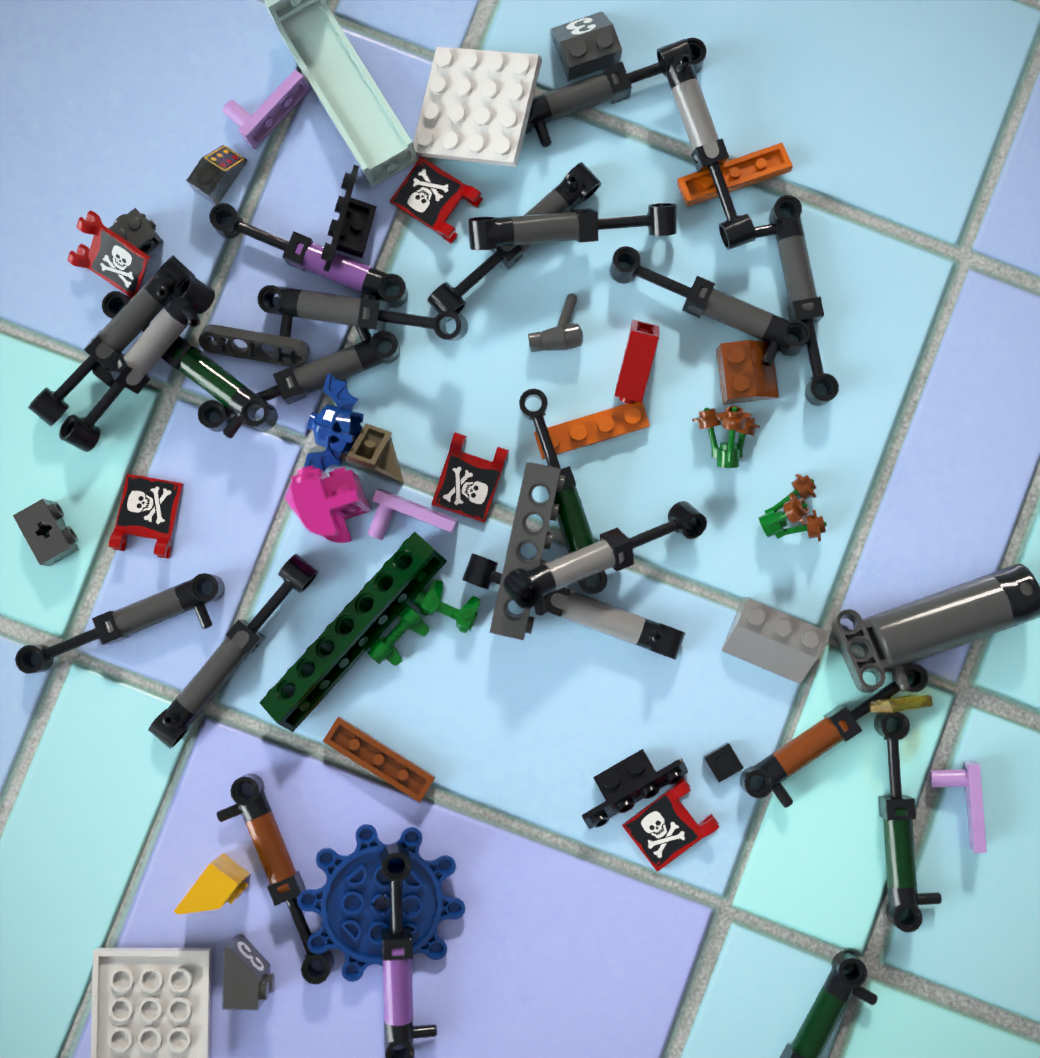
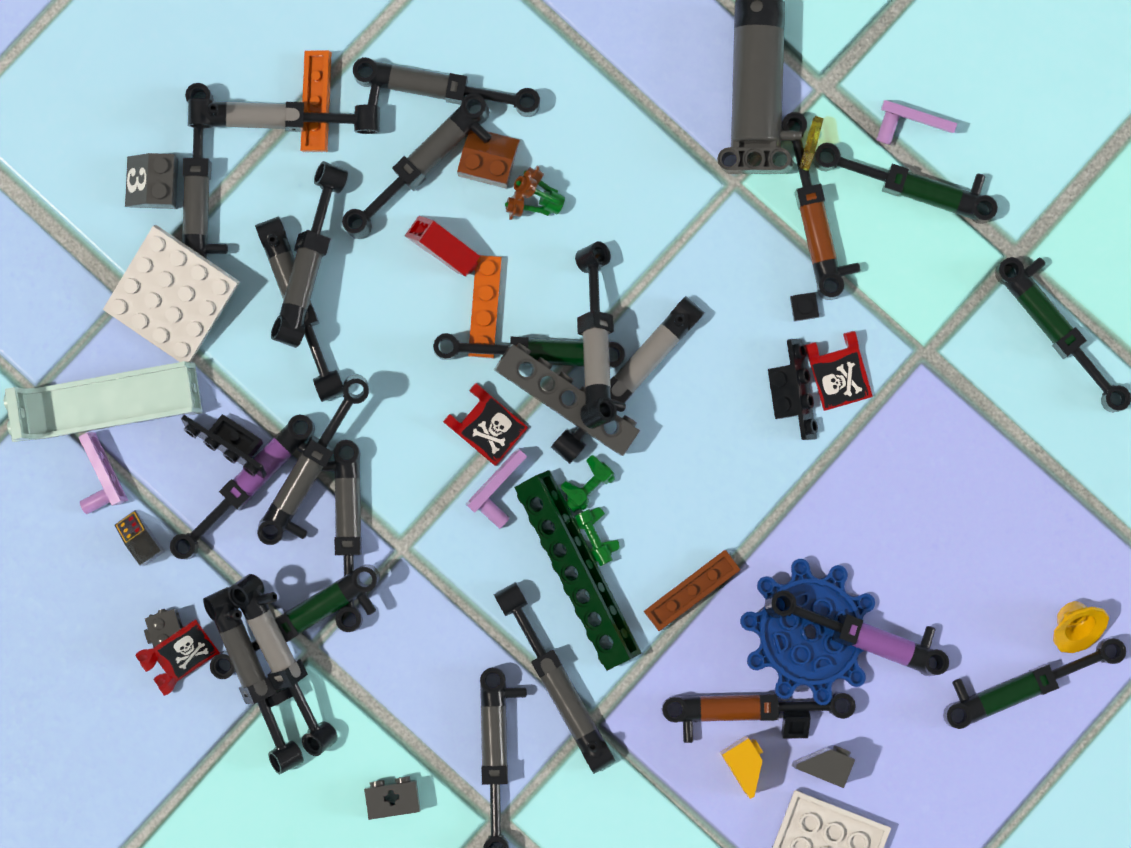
camera: 70 degrees left, 0 degrees up
flag [108,474,184,559] -> none
dark grey beam [198,324,310,367] -> none
dark pink piece [284,466,372,543] -> none
blue helmet [304,373,364,472] -> none
dark tan slope [346,423,404,483] -> none
flag [390,157,483,244] -> none
dark grey piece [528,293,583,352] -> none
light grey slope [721,598,828,684] -> none
plant [758,474,827,542] -> none
none -> black plate [781,711,811,739]

